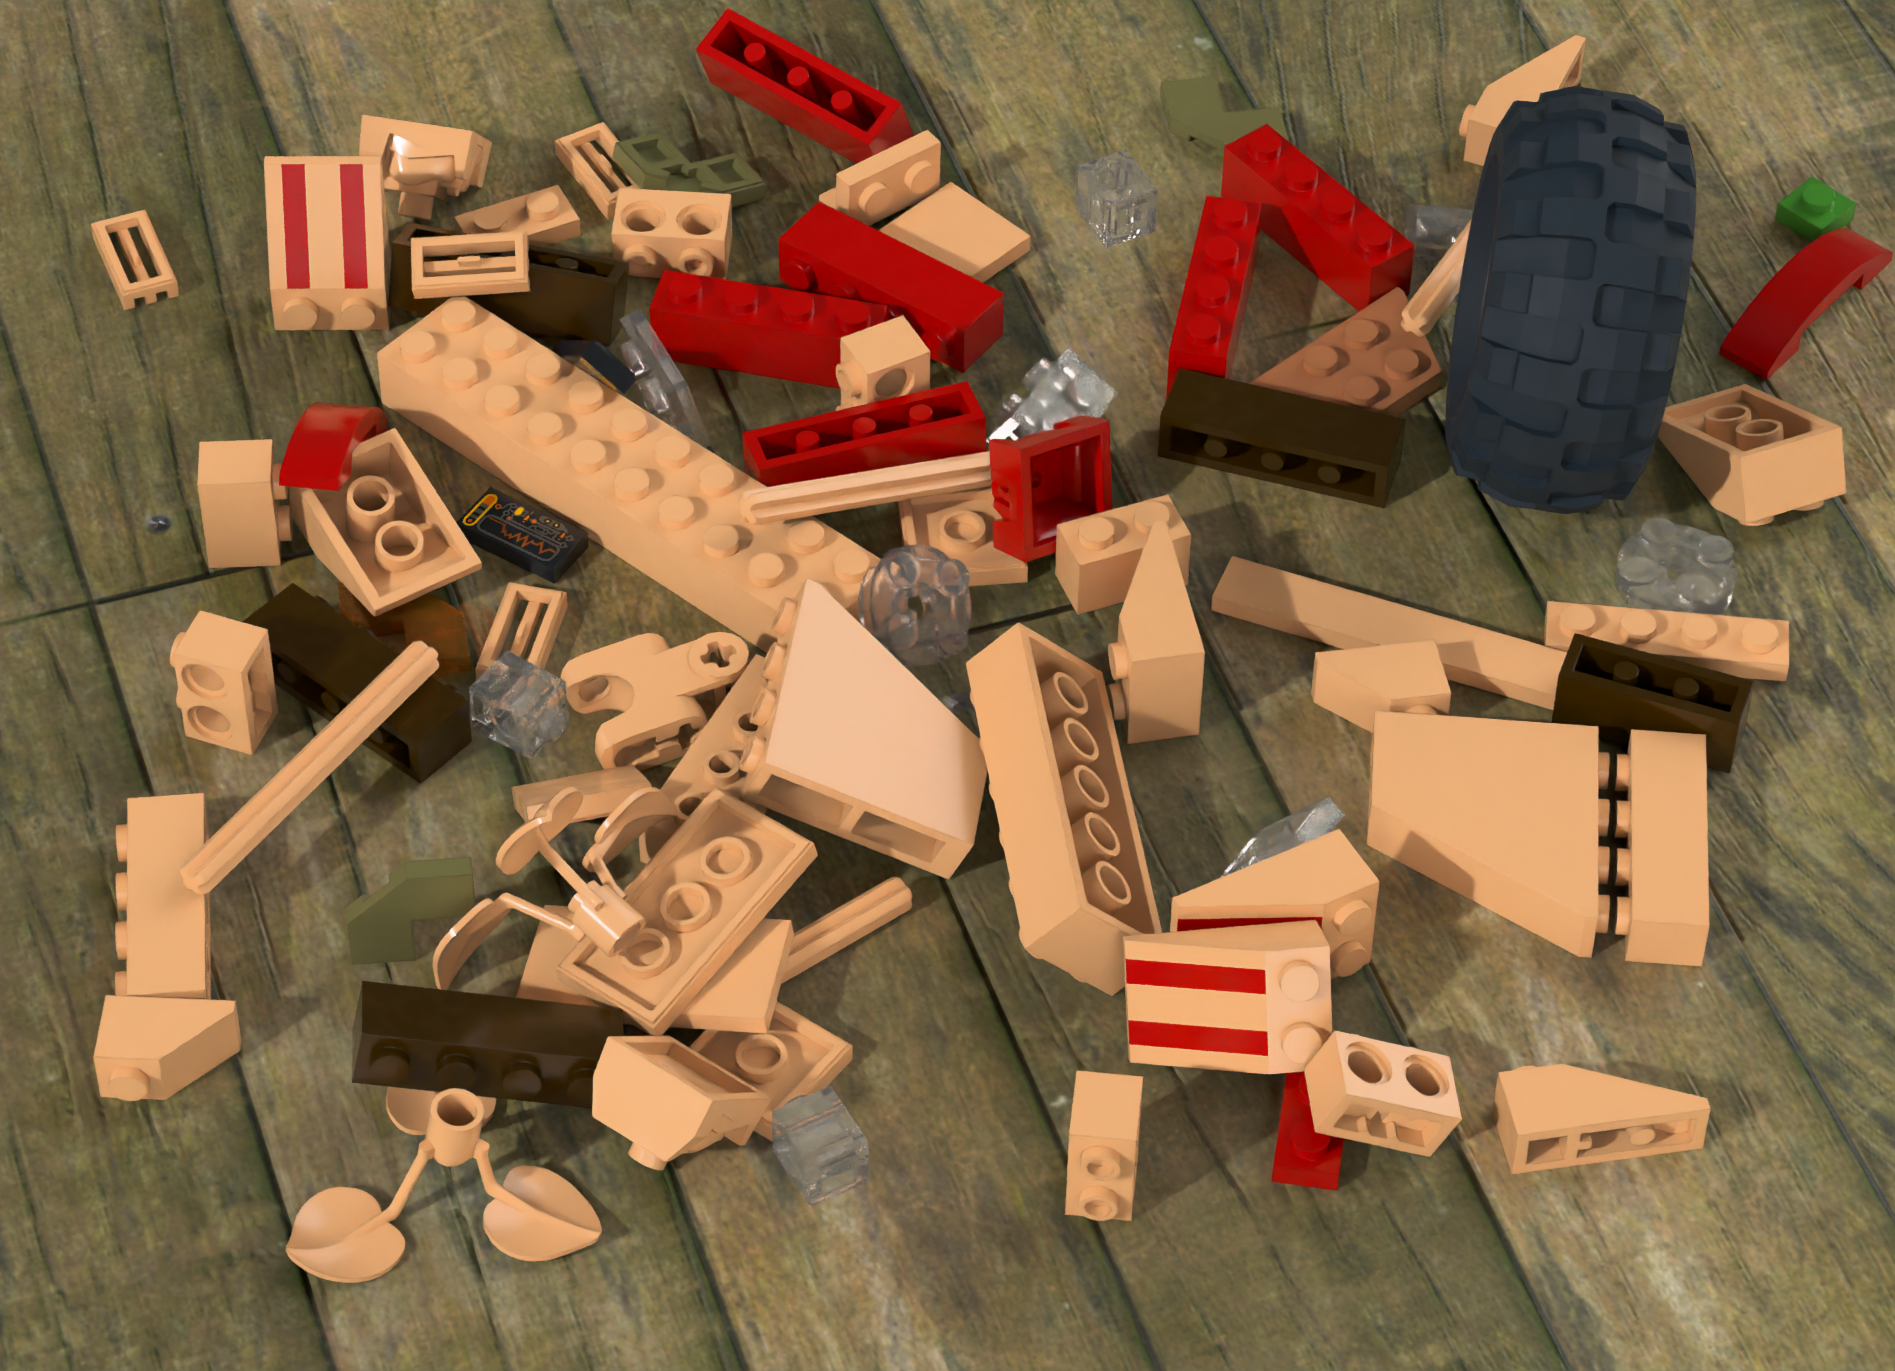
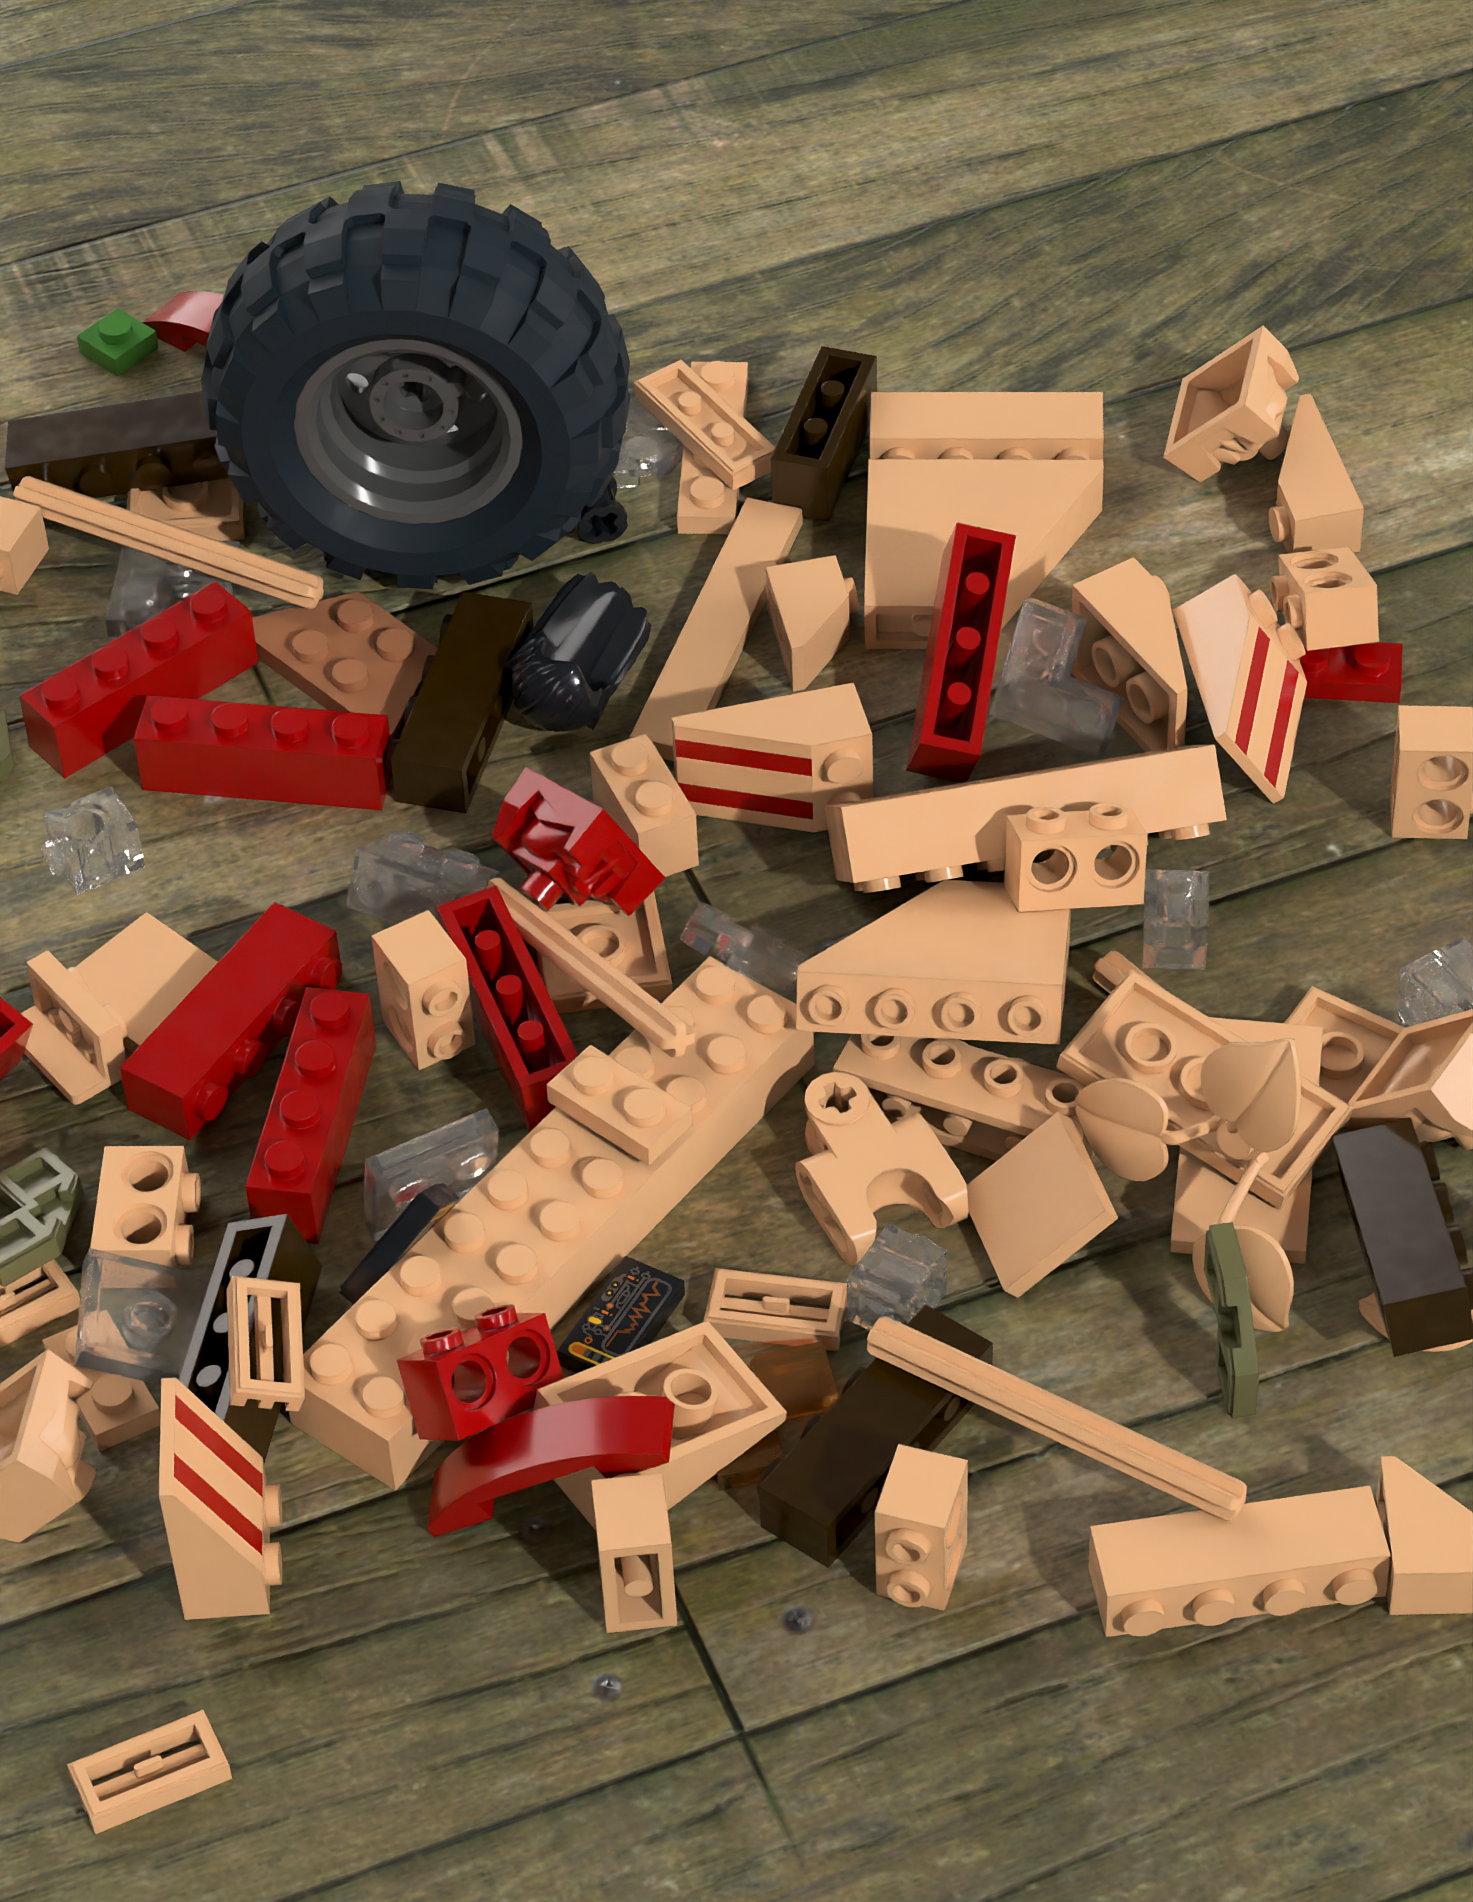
camera: 90 degrees left, 0 degrees up
none -> clear plate [75,1248,211,1385]
none -> red brick [396,1304,564,1441]
none -> black hair [504,572,651,732]
none -> light nougat plate [547,1045,693,1165]
none -> black bush [577,474,628,544]
none -> light nougat tile [634,360,776,491]
none -> red brick [906,522,1016,783]
none -> light nougat brick [1004,803,1148,912]
none -> clear brick [1142,869,1209,970]
none -> light nougat brick [1163,325,1299,483]

